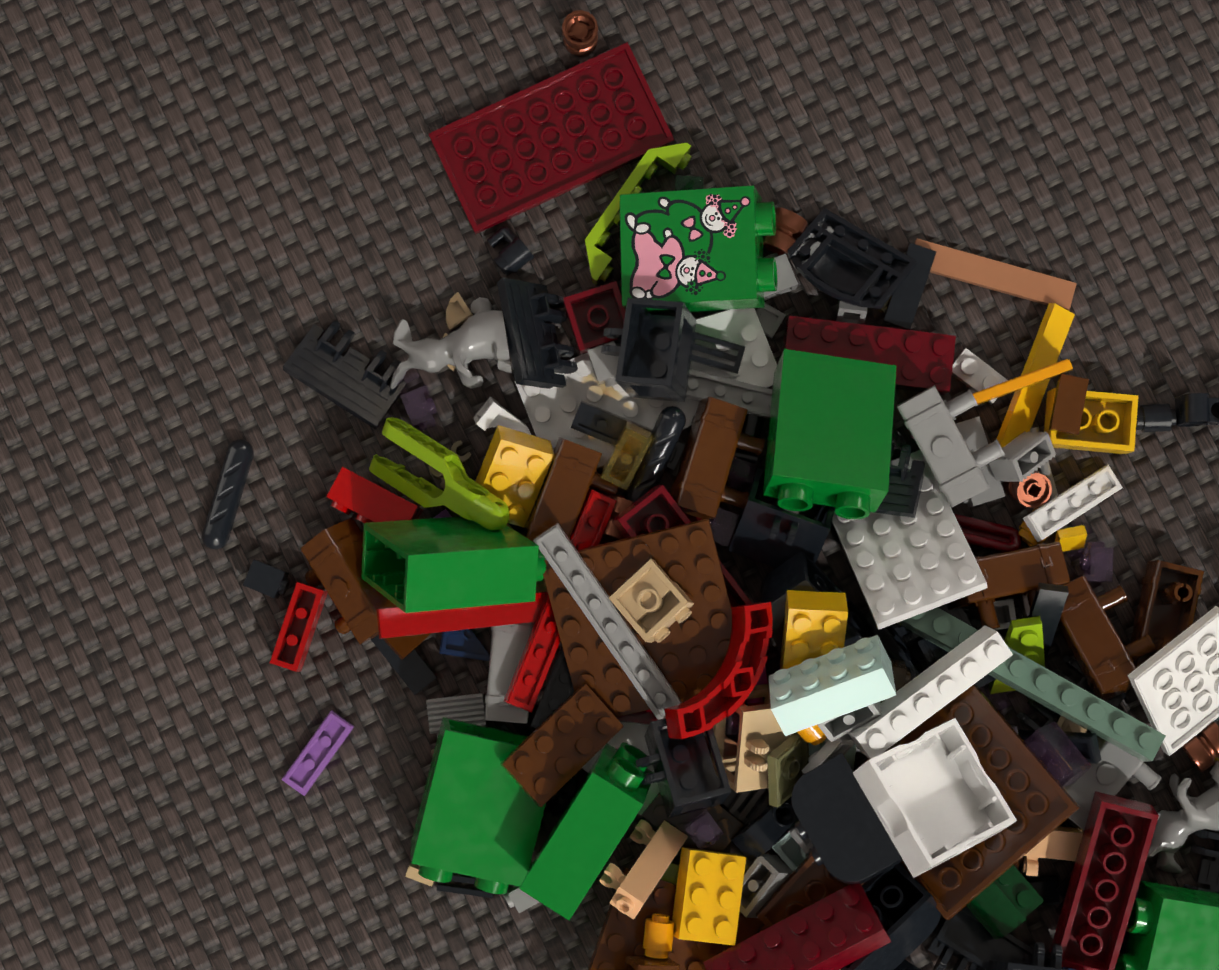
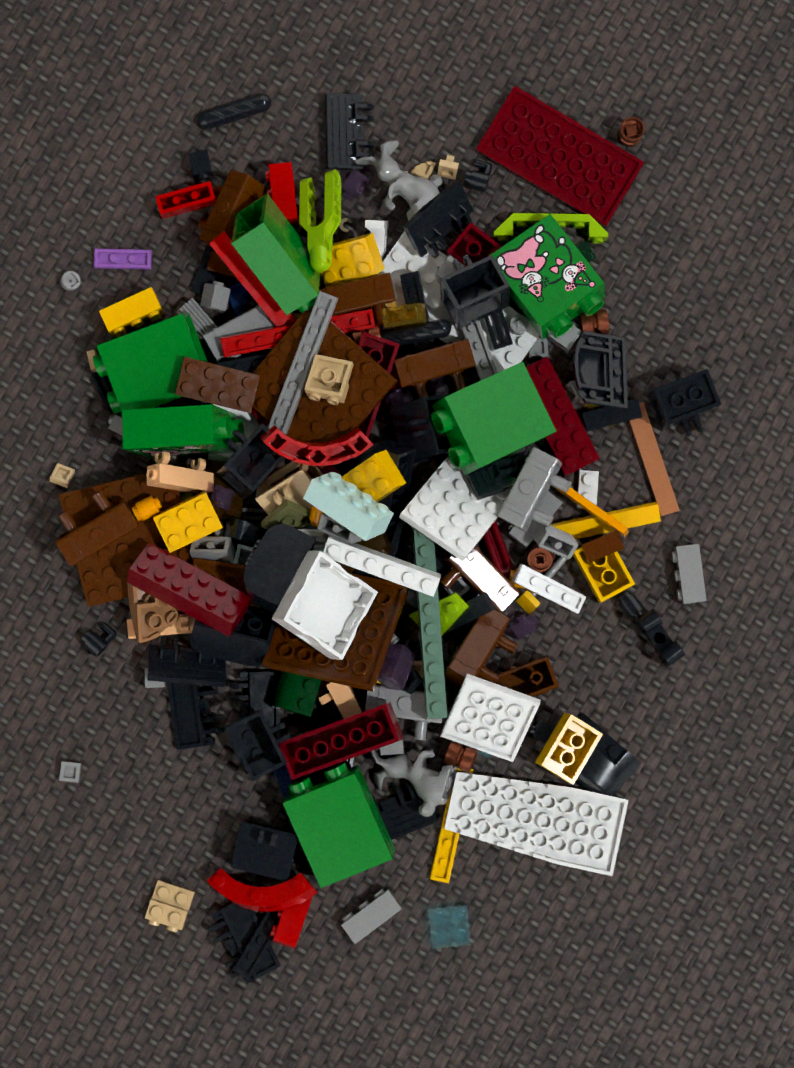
camera: 55 degrees right, 0 degrees up
none -> light grey tile [60,271,81,291]
none -> yellow brick [99,287,165,338]
none -> light grey brick [200,281,231,311]
none -> tan tile [437,154,459,180]
none -> light grey tile [509,315,529,335]
none -> black piece [648,369,722,436]
none -> light grey brick [671,544,707,605]

